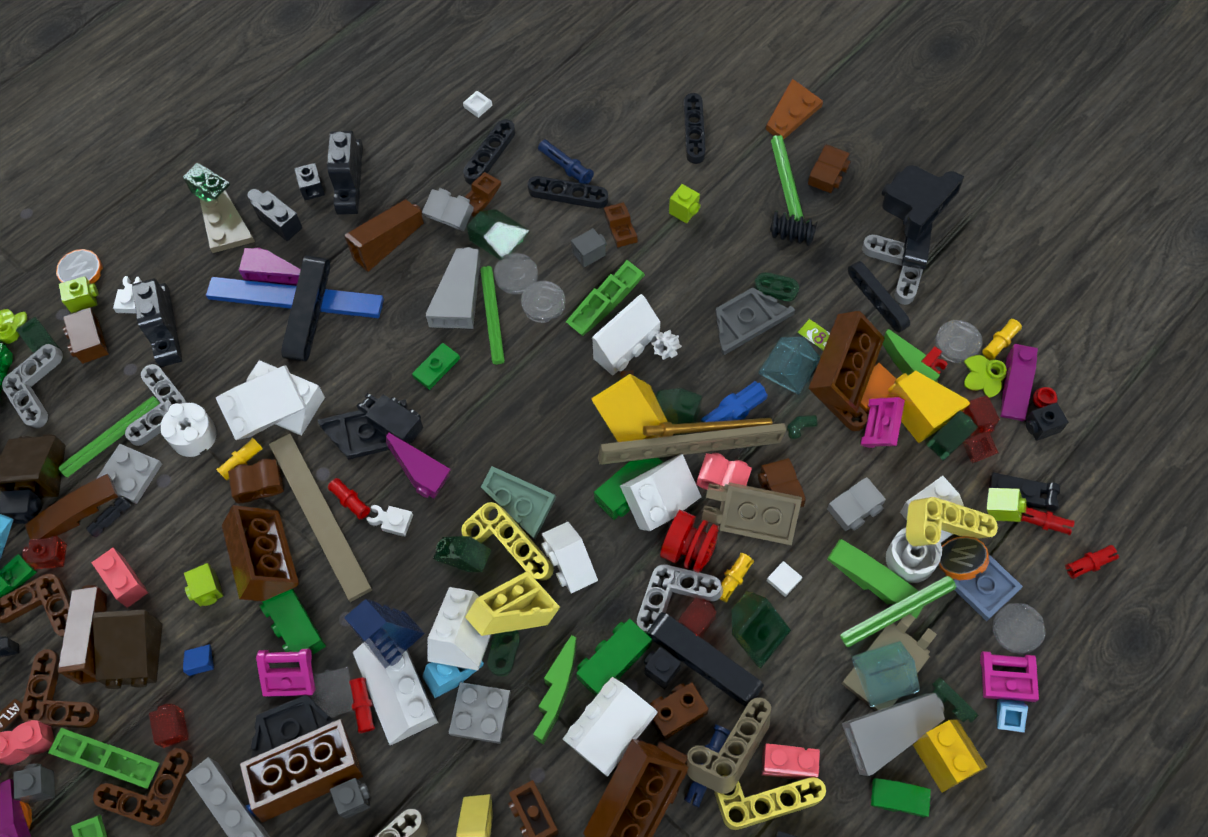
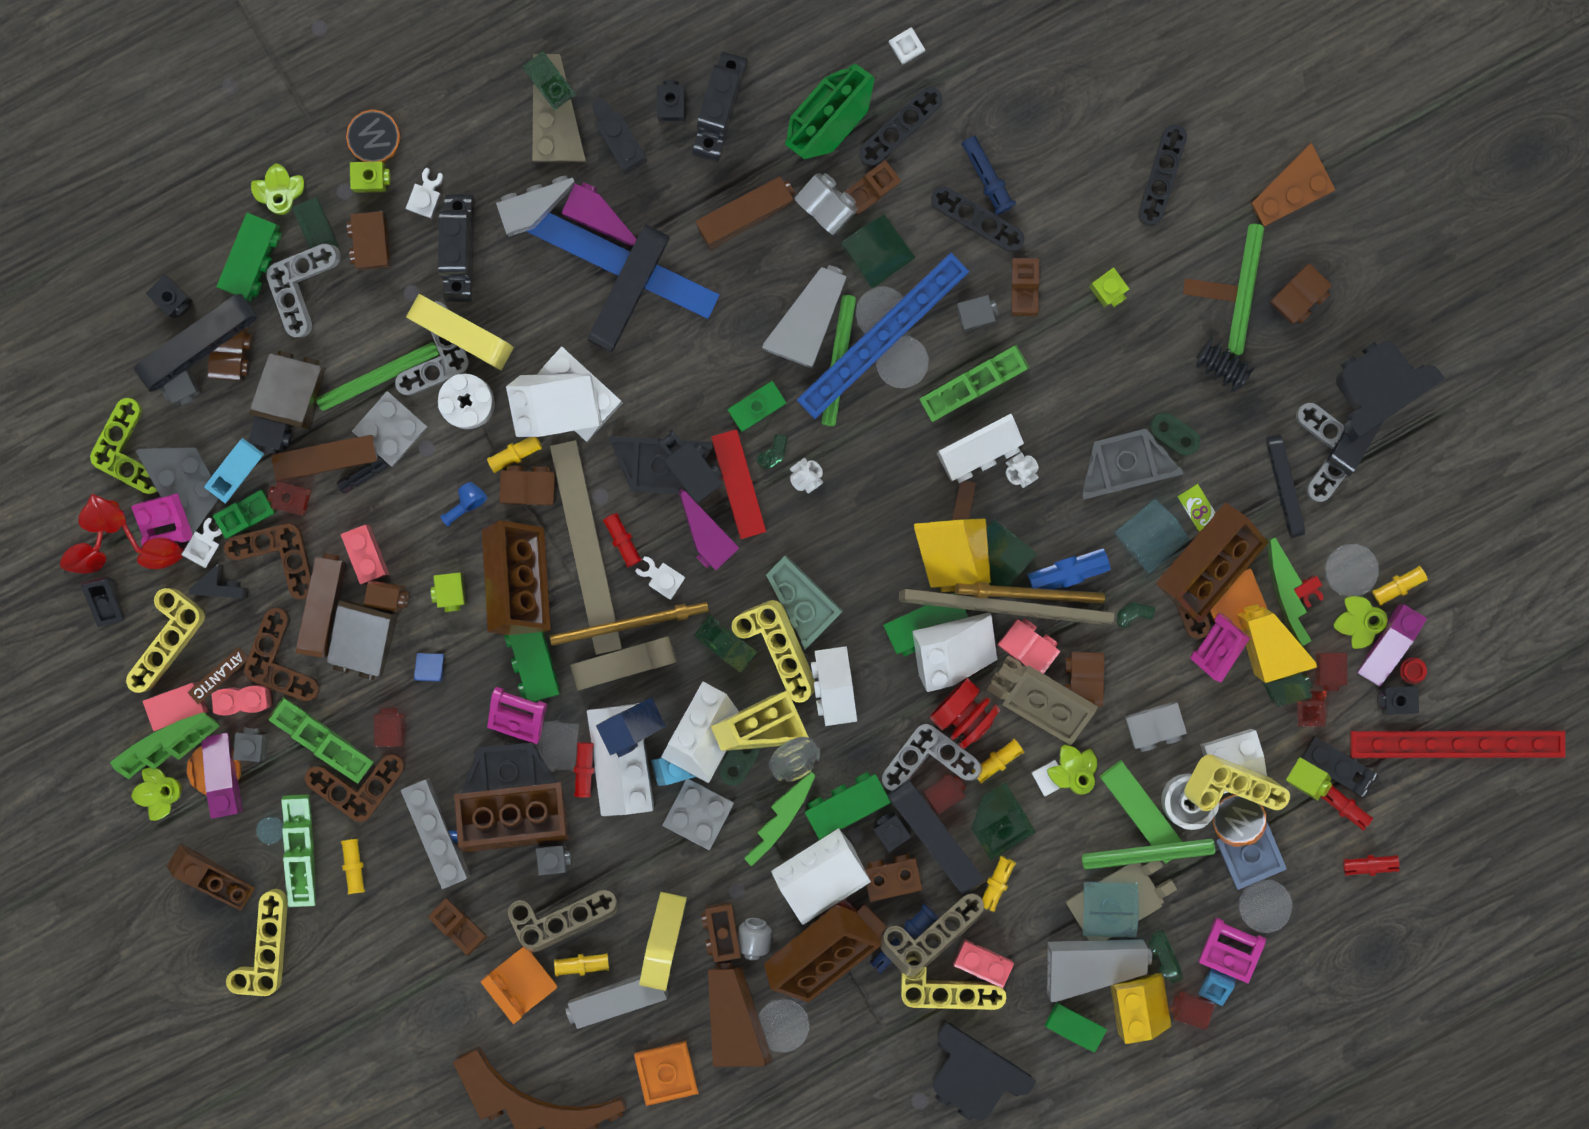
camera: 20 degrees right, 25 degrees up
none -> reddish brown brick [364,580,410,612]
none -> light yellow beam [406,294,514,370]
none -> blue bar [440,482,488,526]
none -> light grey slope [496,176,575,237]
none -> pearl gold bar [549,602,709,646]
none -> dark tan beam [570,636,677,691]
none -> red tile [711,429,766,539]
none -> light grey head [737,918,772,960]
none -> clear green arm [756,434,788,469]
none -> clear tile [769,737,820,782]
none -> green wedge [785,64,875,159]
none -> white gear [790,458,823,493]
none -> blue tile [796,252,969,420]
none -> yellow pin [982,856,1016,912]
none -> lime plate [1047,745,1097,795]
none -> clear red brick [1170,991,1215,1030]
none -> reddish brown sticker [1183,278,1238,302]
none -> red tile [1350,730,1565,758]

